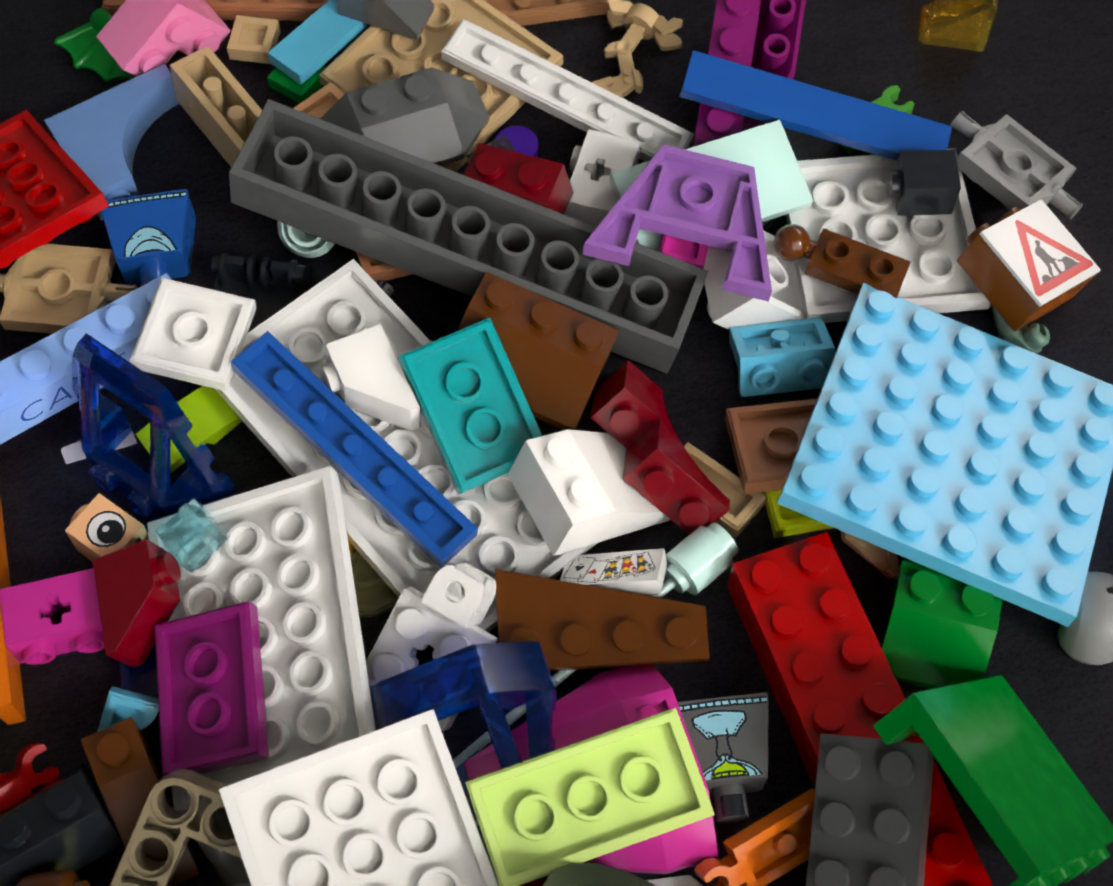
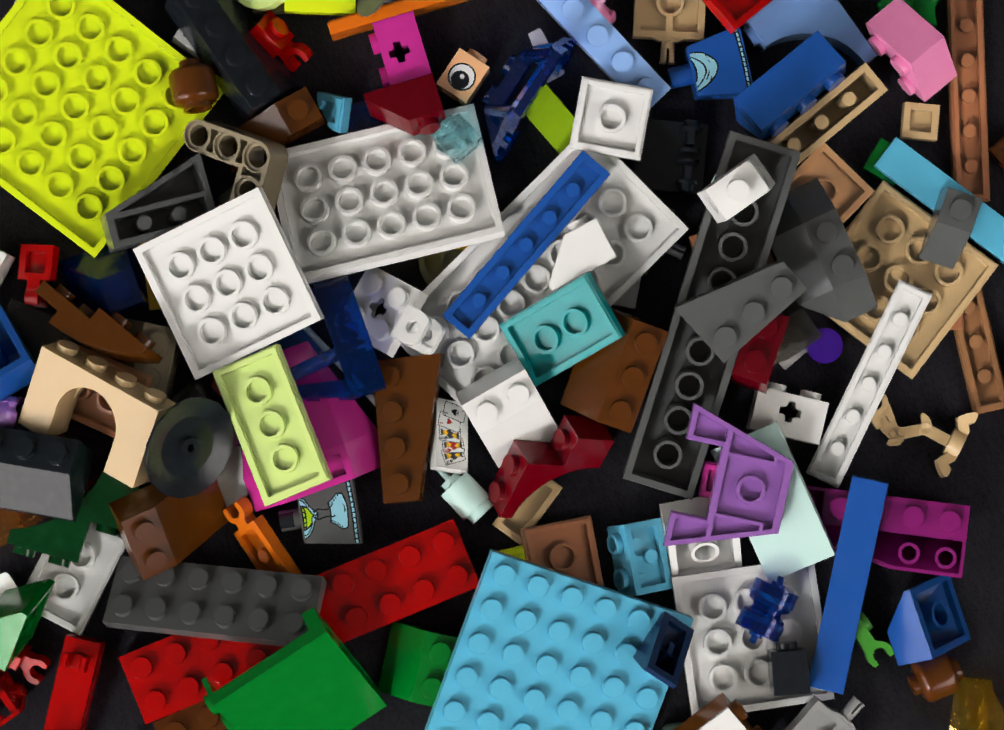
camera: 85 degrees right, 25 degrees up
magenta tile [154,601,269,778] -> none
reddish brown plate [773,224,911,298] -> none
none -> dark blue slope [633,612,694,689]
none -> dark grey wedge [674,259,807,363]
none -> white torso [697,153,775,223]
none -> blue slope [734,30,846,140]
none -> clear blue wheel [735,576,799,644]
none -> blue slope [887,575,971,666]
none -> reddish brown head [907,653,964,702]

